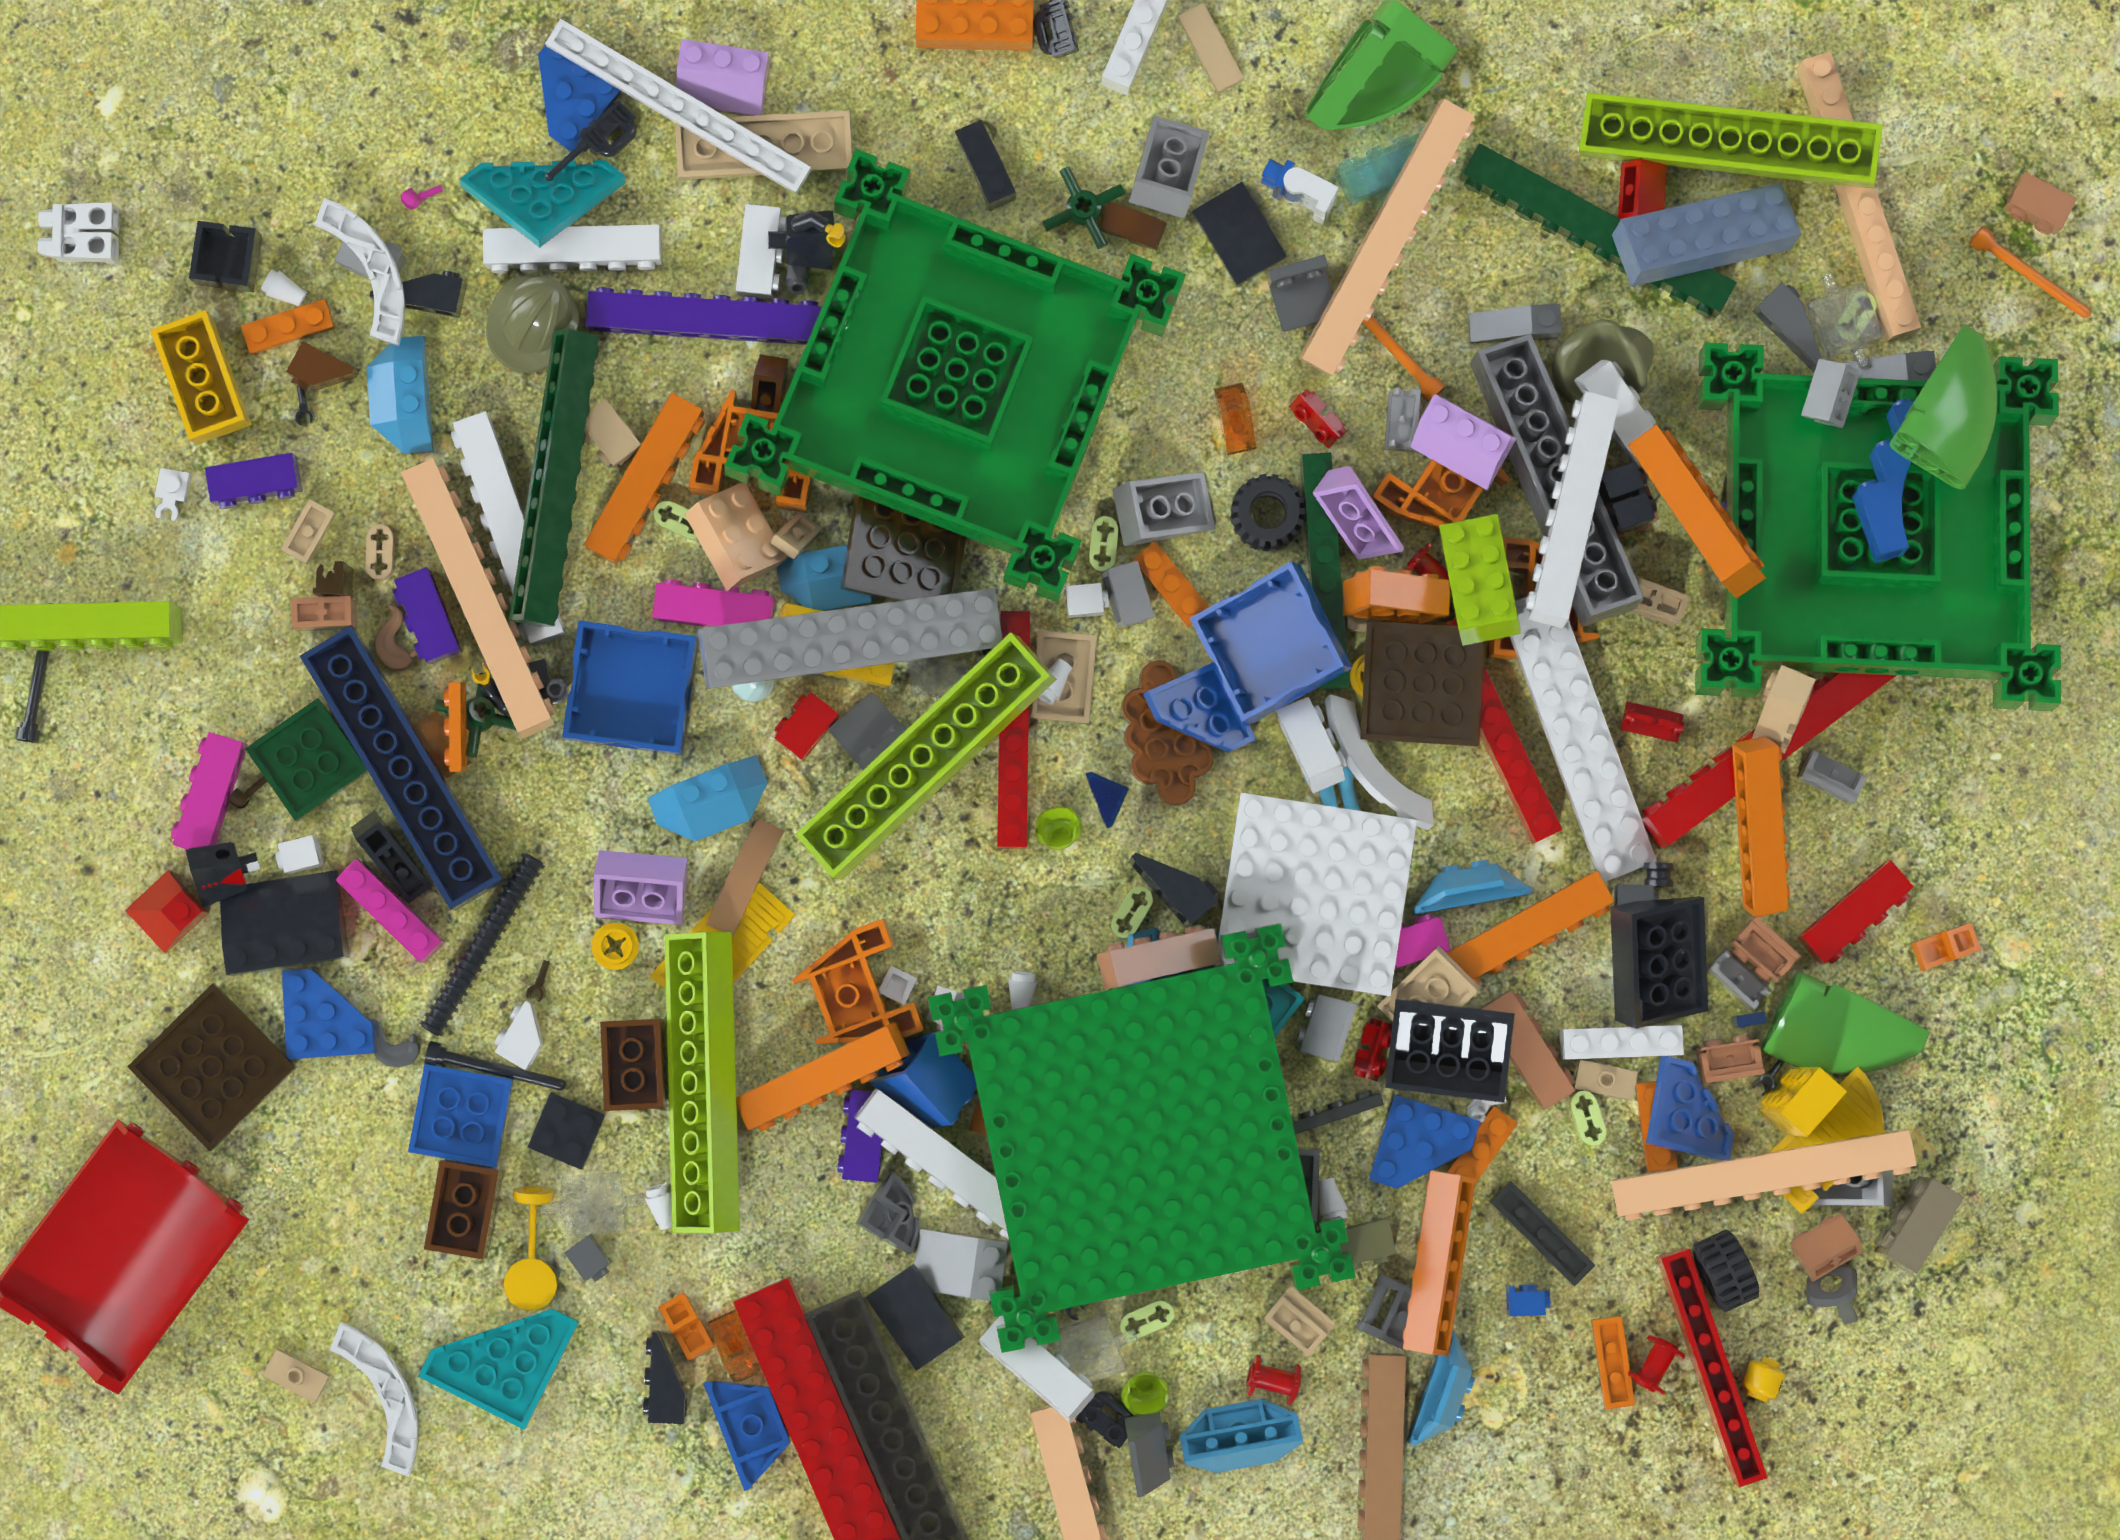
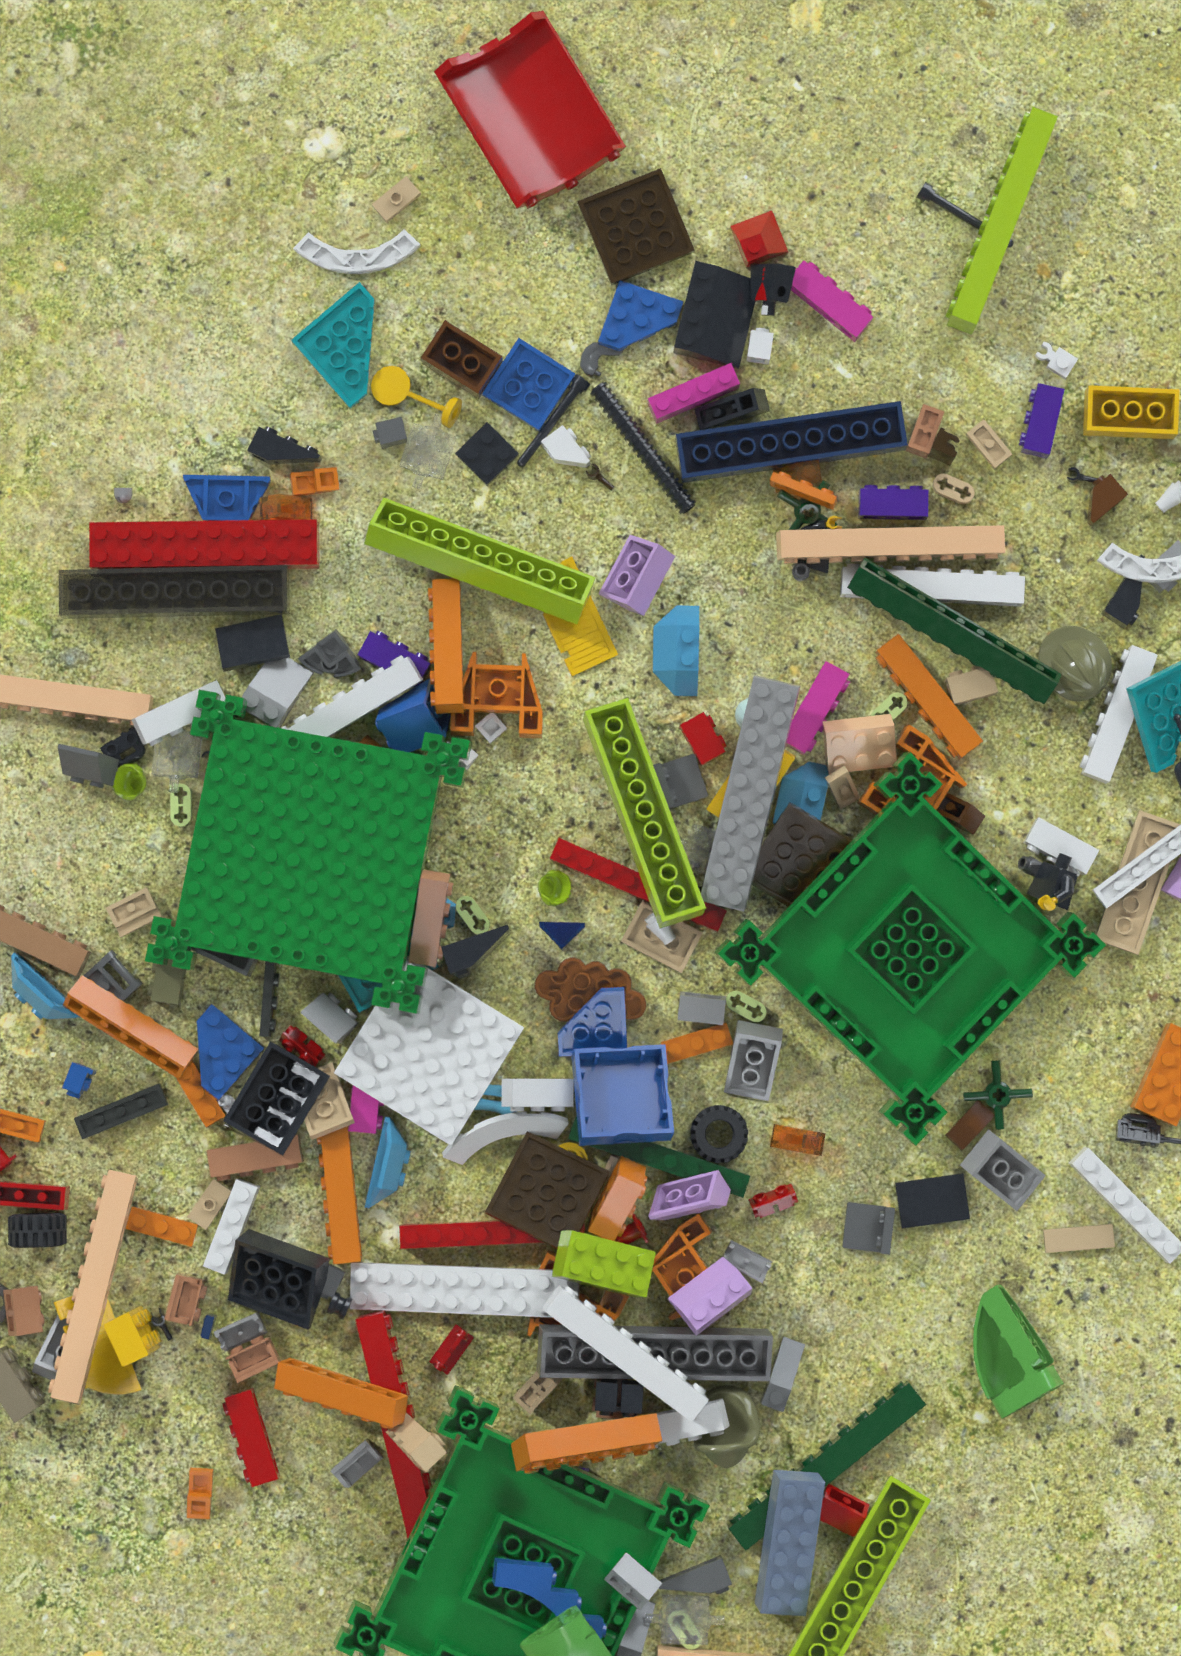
camera: 120 degrees right, 0 degrees up
dark brown hand [229,776,267,809] -> none
orange plate [241,299,335,355] -> none
dark green plate [245,698,368,821] -> none
dark azure wedge [366,336,434,454] -> none
medium nougat piece [374,604,417,670] -> none
blue tile [562,621,699,756] -> none
dark purple brick [586,287,822,345] -> none
yellow gear [591,923,639,970] -> none
reddish brown brick [600,1019,667,1111] -> none
white cone [644,1183,672,1230] -> none
medium nougat slope [707,818,785,937] -> none
black slope [955,120,1016,211] -> none
white cone [1008,971,1037,1010] -> none
white brick [1066,583,1109,619] -> none
dark azure wedge [1180,1399,1303,1473] -> none
red hose [1246,1354,1301,1405] -> none
white hips [1261,159,1339,225] -> none
light nougat brick [1298,98,1475,376] -> none
white cone [1319,1178,1348,1219] -> none
clear light blue brick [1335,126,1425,207] -> none
orange piece [1362,315,1446,402] -> none
yellowish green beam [1569,1091,1607,1146] -> none
blue plate [1646,1056,1734,1161] -> none
bright green panel [1761,972,1930,1074] -> none

